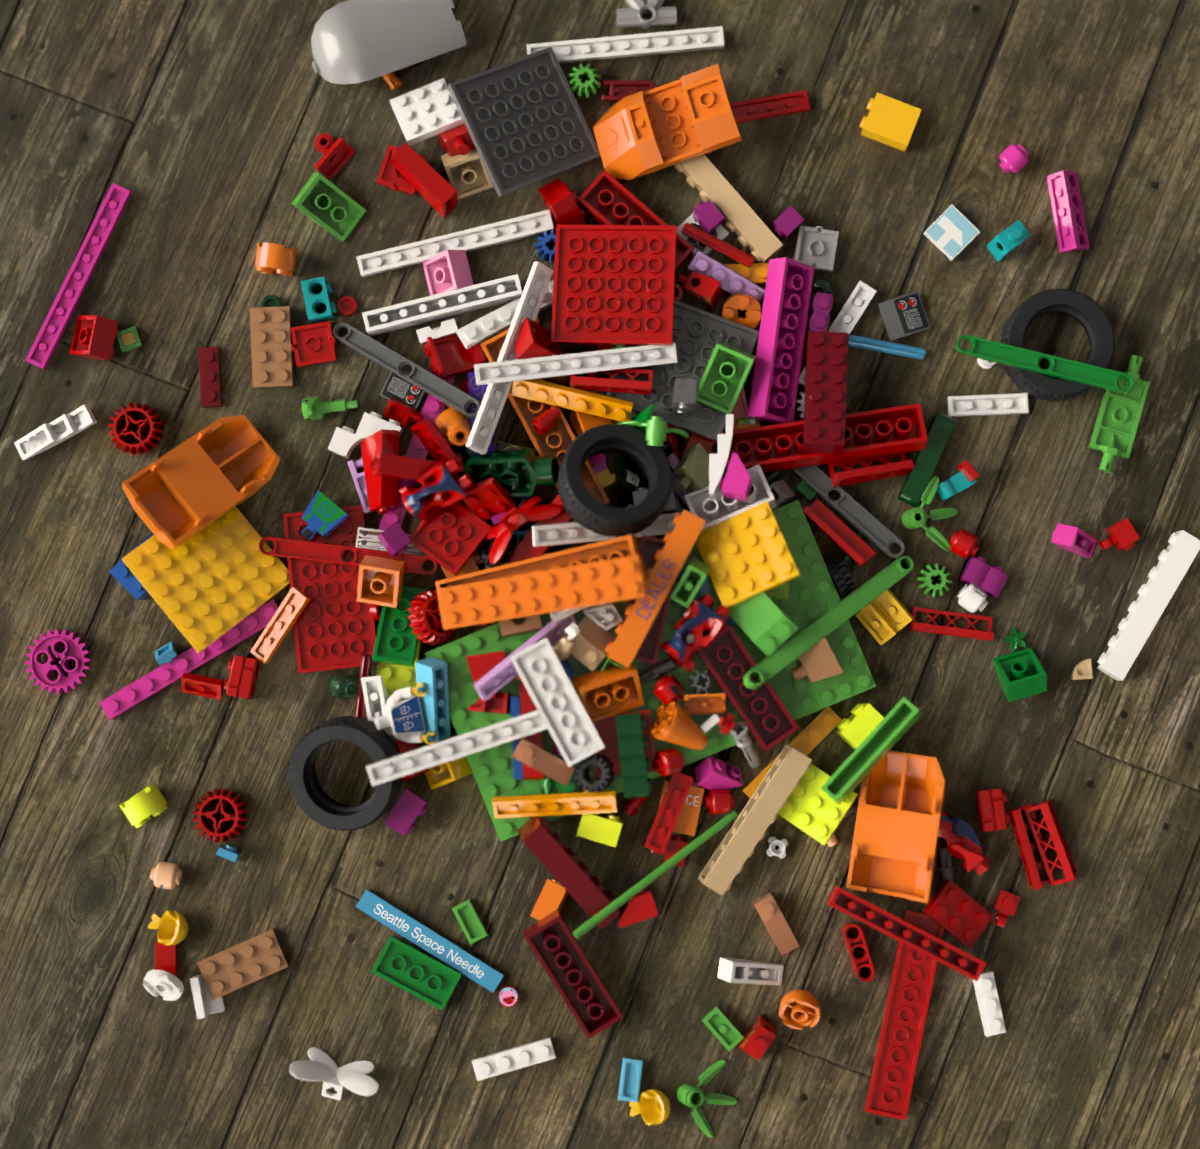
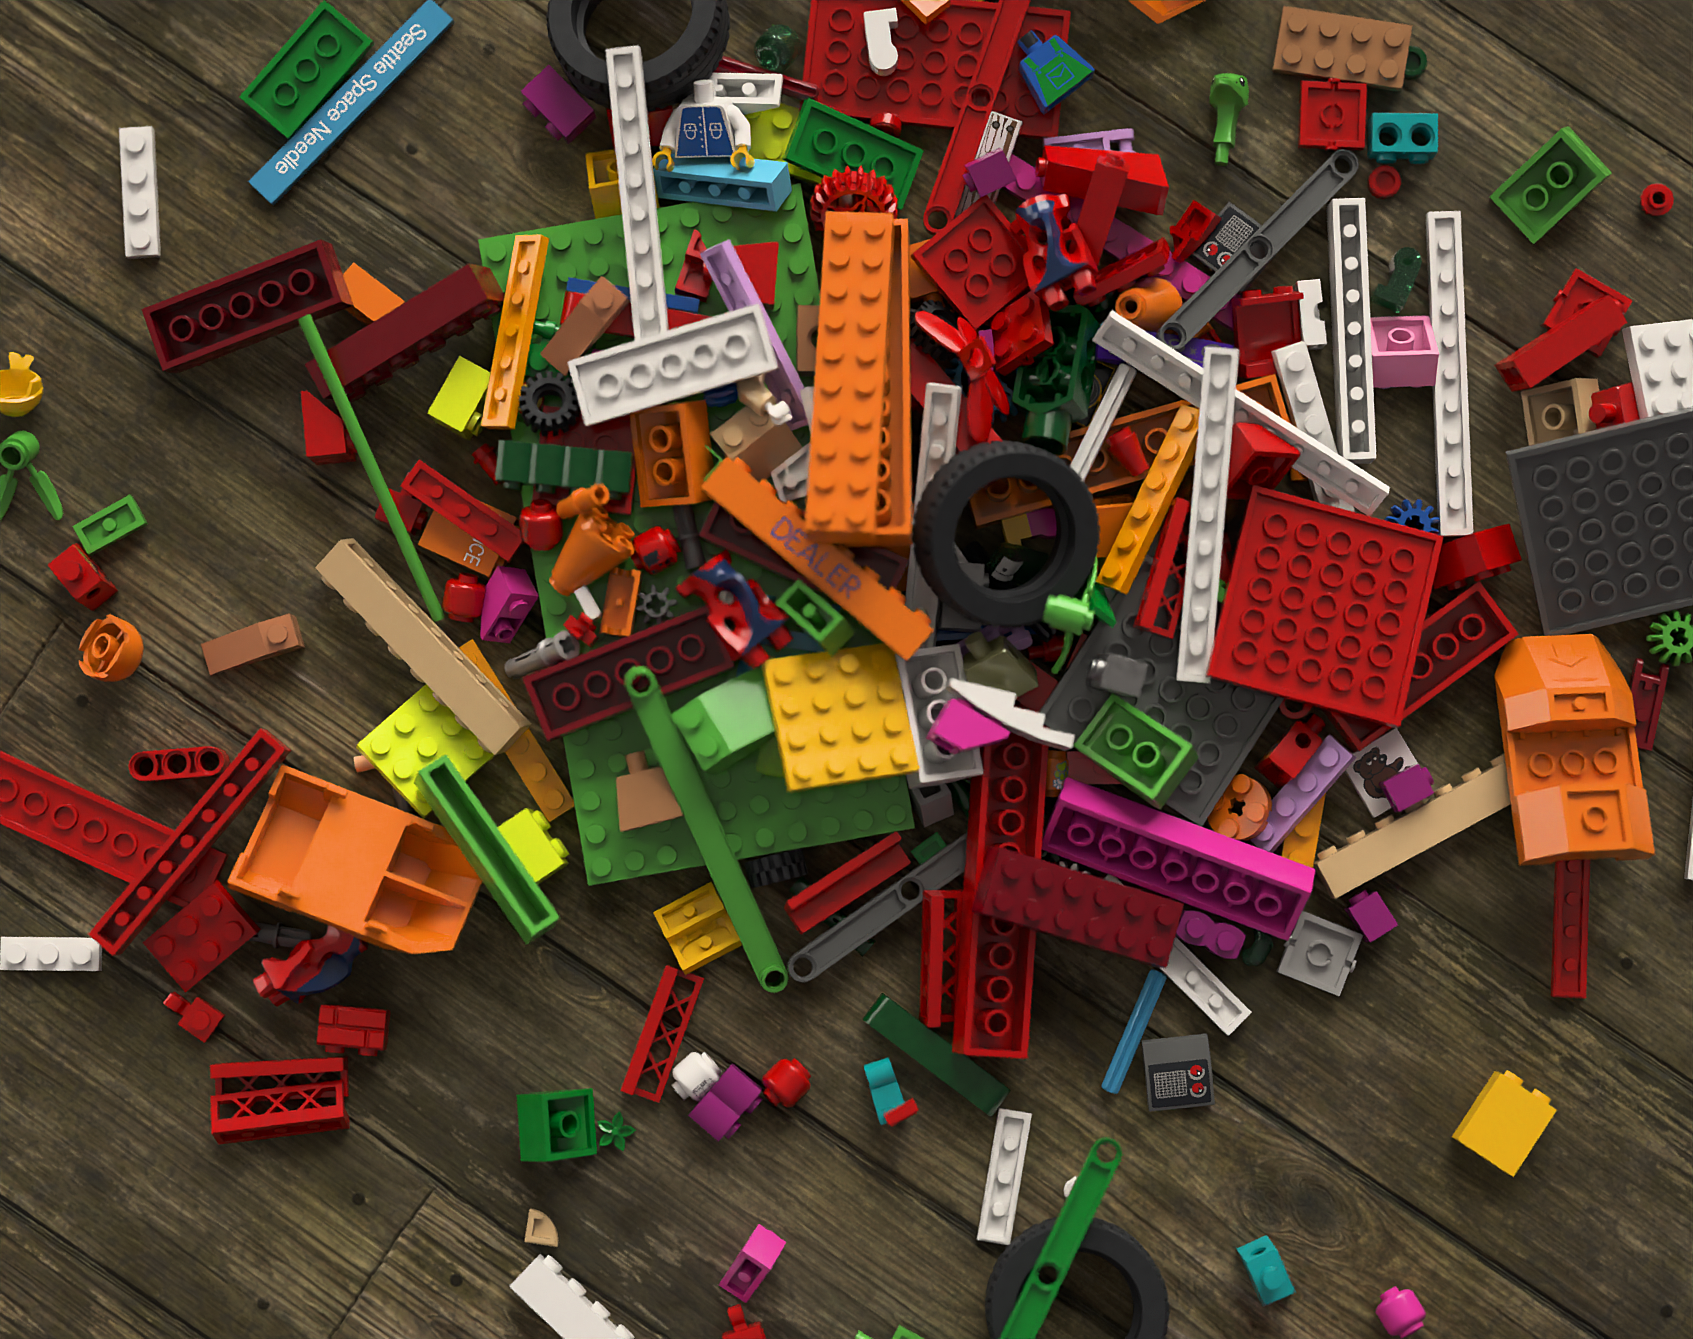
camera: 105 degrees right, 0 degrees up
orange brick [255,243,298,277] -> none
red plate [314,137,355,181] -> none
white arch [328,411,404,459] -> none
orange brick [357,555,405,608] -> none
bright green tile [452,899,489,945] -> none
tile [498,985,519,1007] -> none
medium azure tile [618,1058,643,1103] -> none
red axle [682,223,755,268] -> none
white slope [717,957,784,986] -> none
white plate [766,837,788,859] -> none
bright green plant [902,476,958,551] -> none
bright green gear [917,563,952,598] -> none
tile [923,205,980,261] -> none
none -> orange pin [556,484,609,520]
none -> white leg [864,8,898,76]
none -> white axle [1070,363,1137,482]
none -> clear green leg [1370,247,1422,313]

